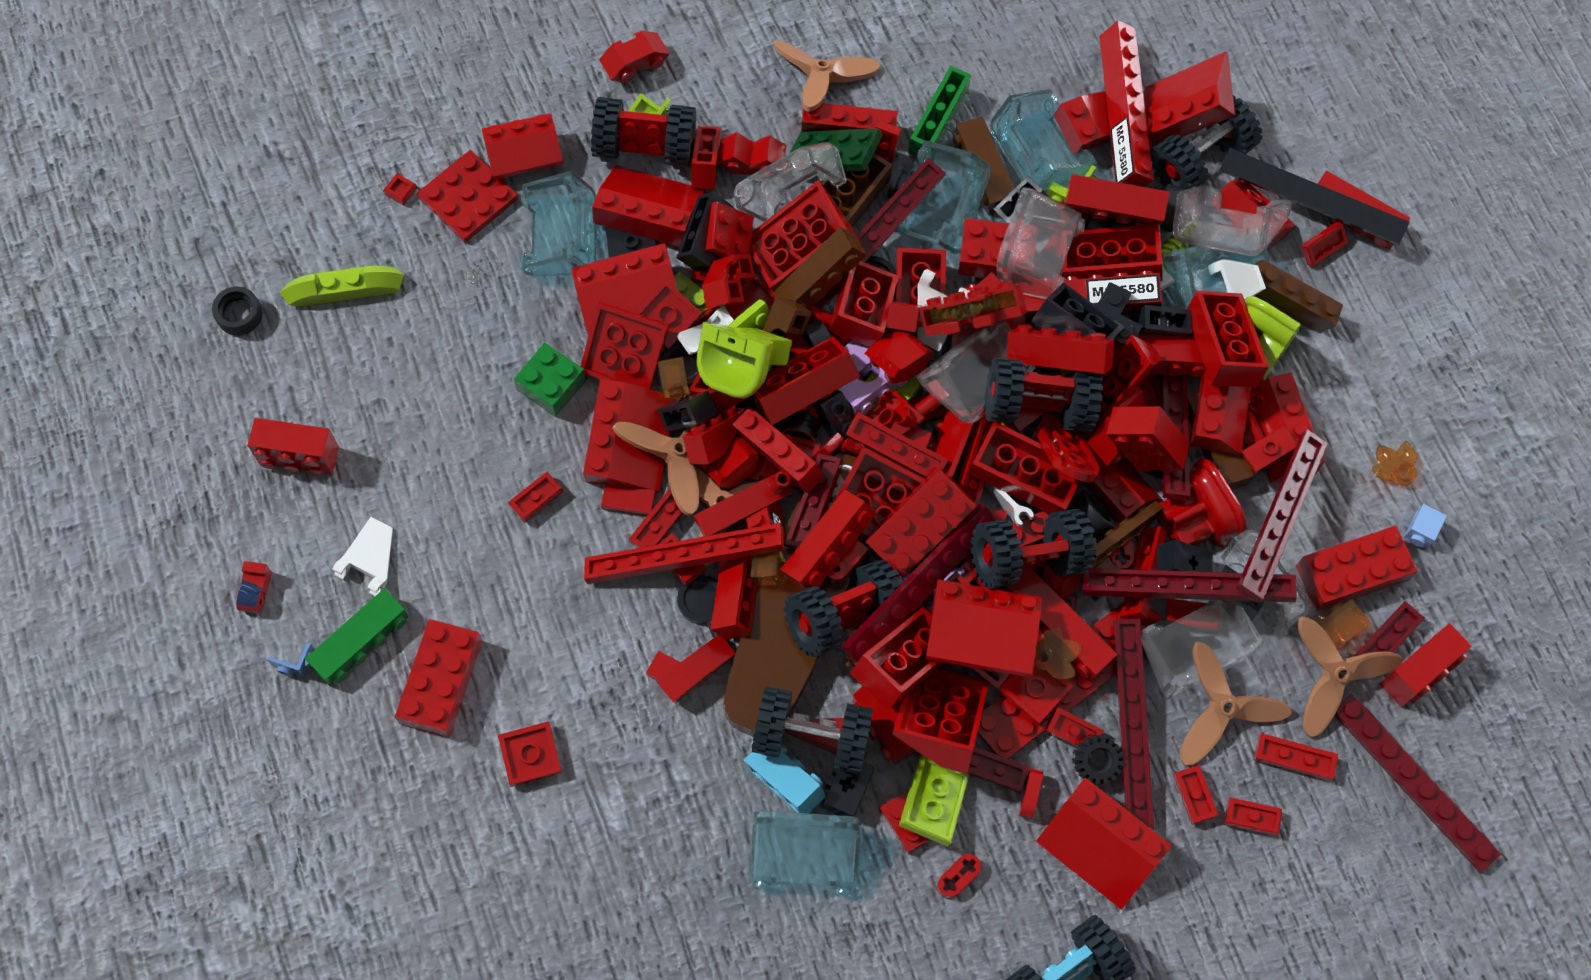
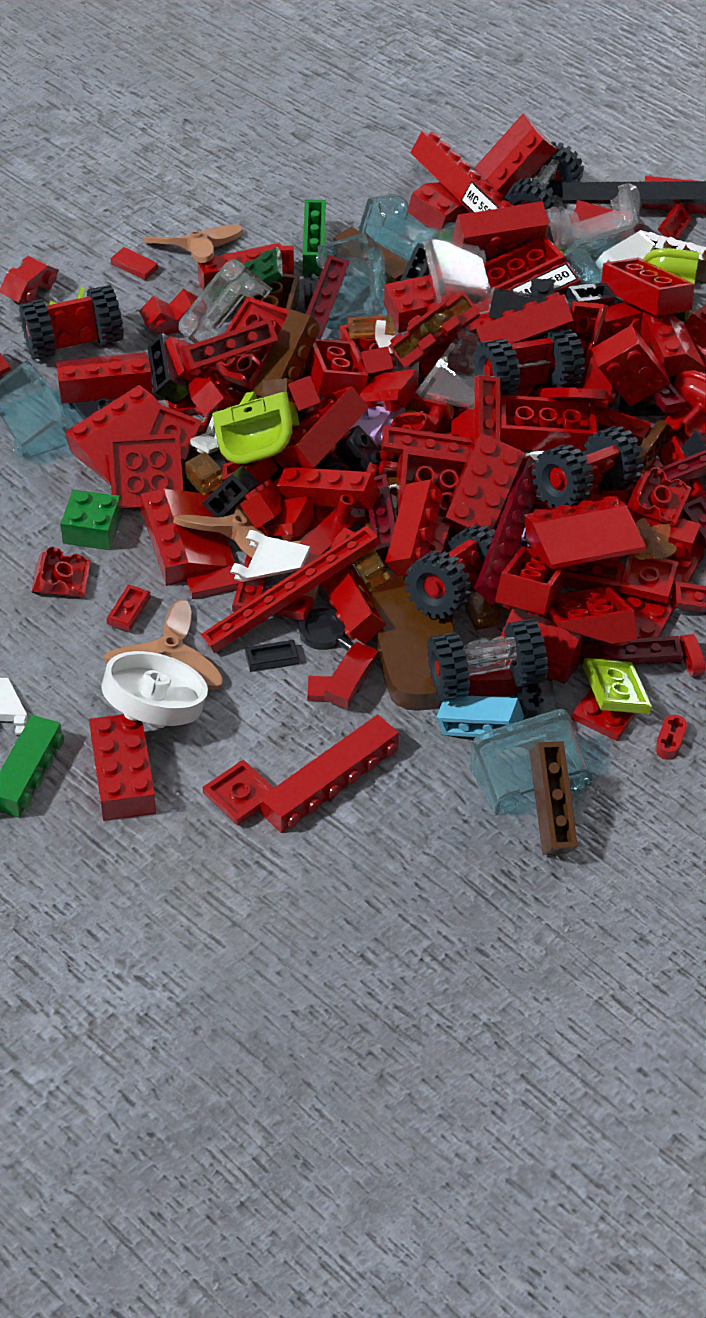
camera: 25 degrees left, 20 degrees down
red slope [691,126,721,190] -> none
none -> red slope [31,546,91,597]
none -> white piece [101,651,208,728]
none -> nougat piece [104,600,222,690]
none -> red tile [110,247,158,280]
none -> red brick [180,318,278,373]
none -> white flag [230,530,311,582]
none -> black tile [245,640,299,672]
none -> red brick [260,714,399,833]
none -> red brick [288,376,321,414]
none -> clear orange tile [347,315,395,339]
none -> red plate [475,375,501,441]
none -> reddish brown brick [529,741,578,855]
none -> red slope [626,467,691,526]

